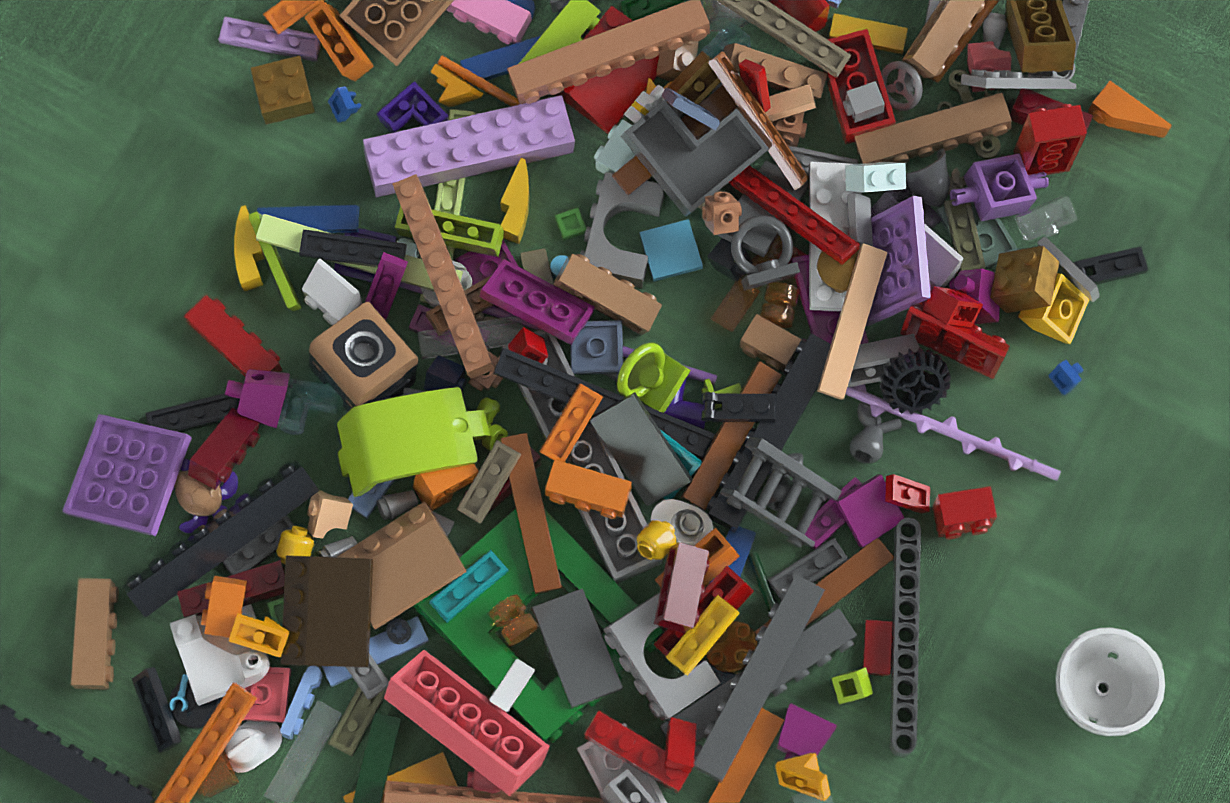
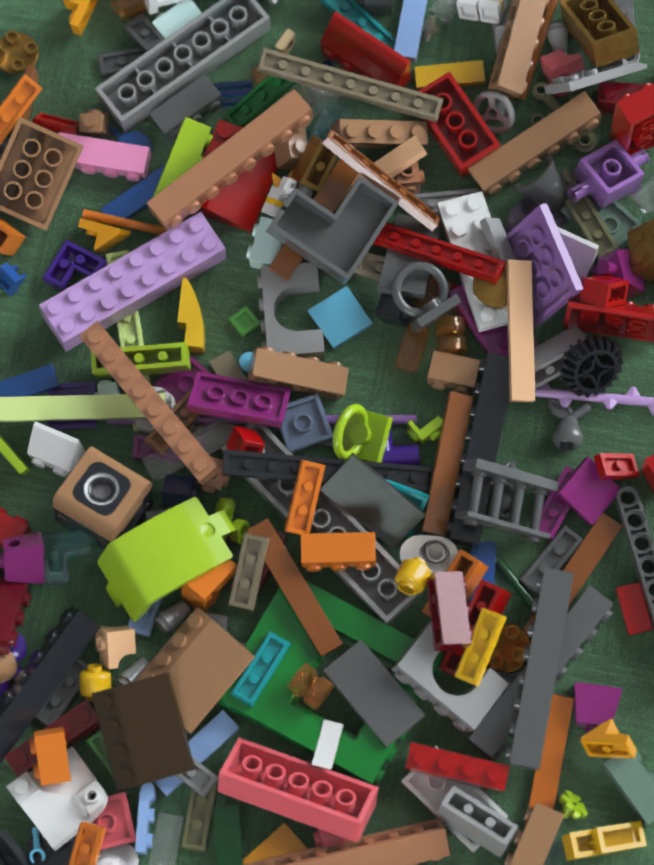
camera: 10 degrees left, 0 degrees up
light orange slope [229,613,289,658] -> none
black tile [299,229,407,268] -> none
magenta plate [365,252,408,321] -> none
black bush [387,618,412,645] -> none
sand blue tile [661,88,720,131] -> none
red tile [664,717,697,772] -> none
black plate [701,392,777,422] -> none
nougat brick [702,192,742,235] -> none
red plate [739,59,771,112] -> none
lime brick [832,667,873,704] -> none
light grey brick [843,81,885,122] -> none
light aqua brick [845,162,906,192] -> none

